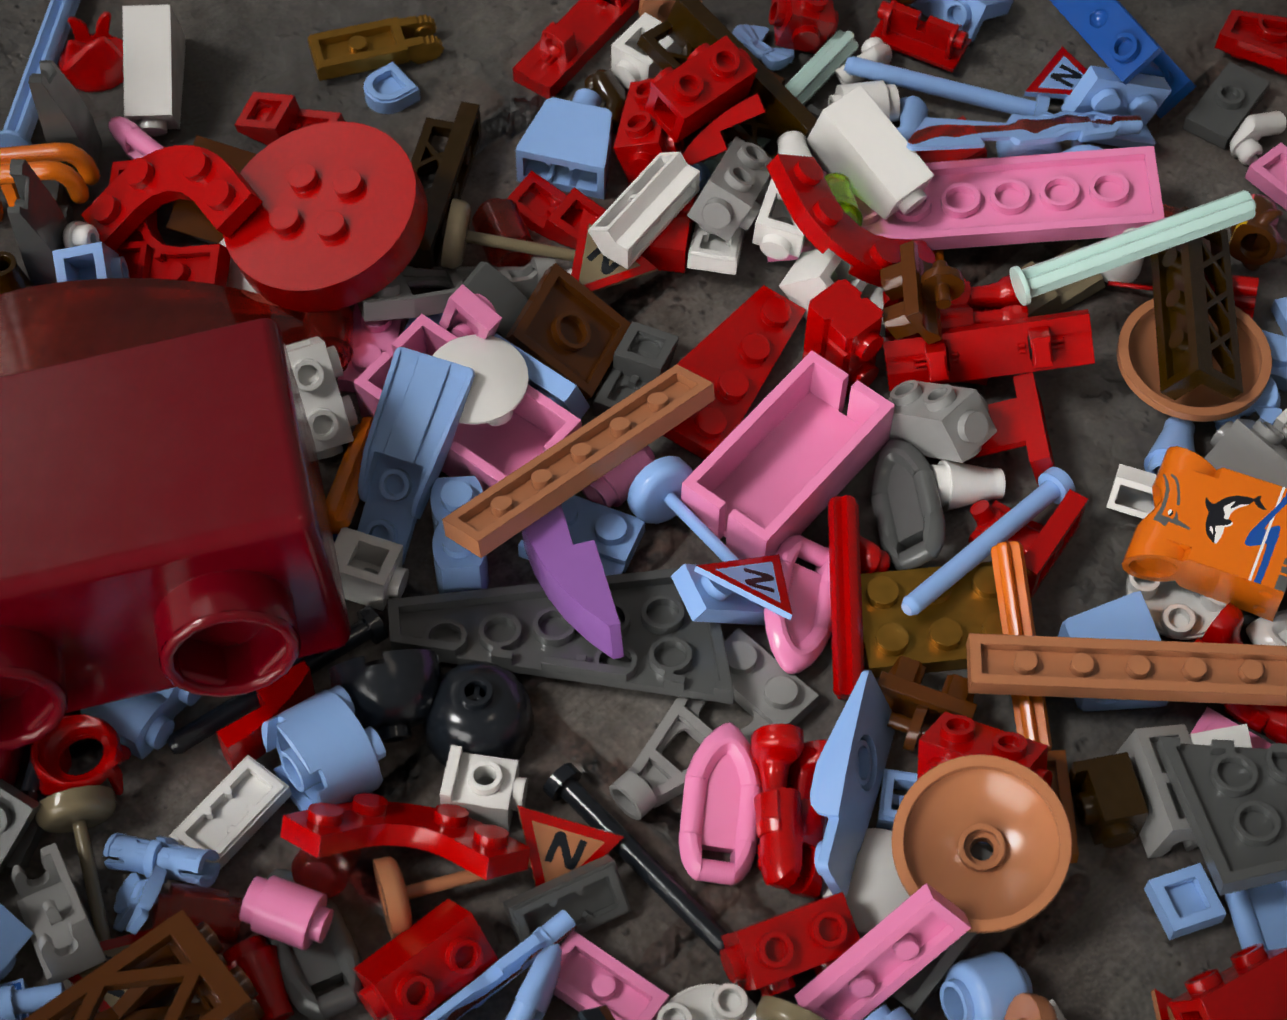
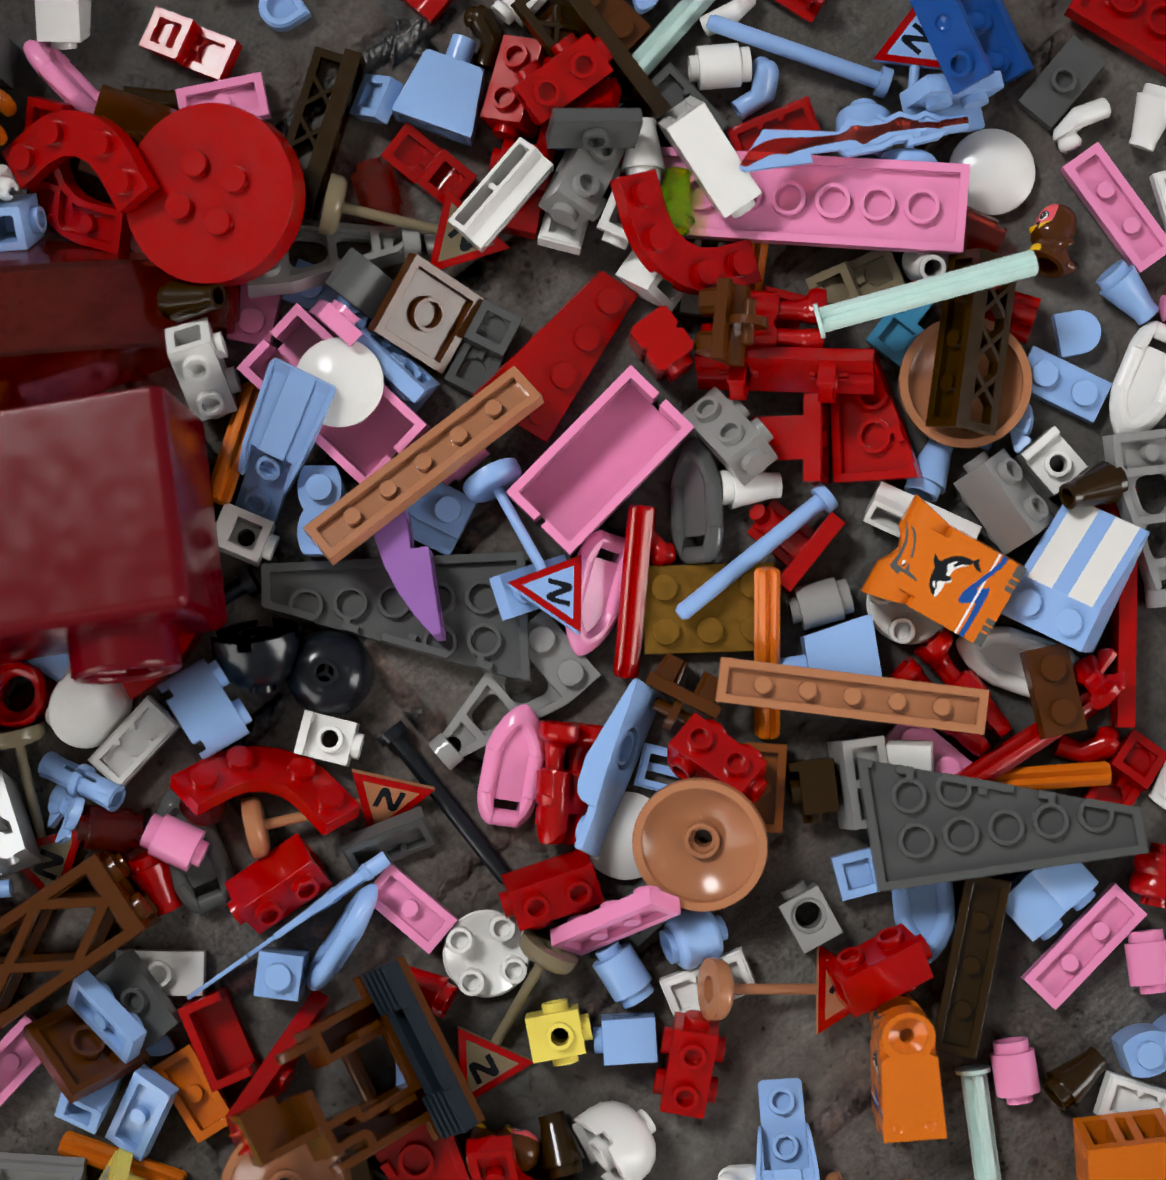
camera: 10 degrees right, 30 degrees up
none -> white dish [45,666,133,749]
none -> dark brown cone [157,279,227,323]
none -> light blue plate [349,73,404,125]
none -> dark grey plate [545,108,643,151]
none -> light grey brick [775,880,843,954]
none -> light grey brick [786,577,854,630]
none -> red wing [830,348,923,484]
none -> dark azure plate [864,303,933,368]
none -> white dish [949,129,1035,215]

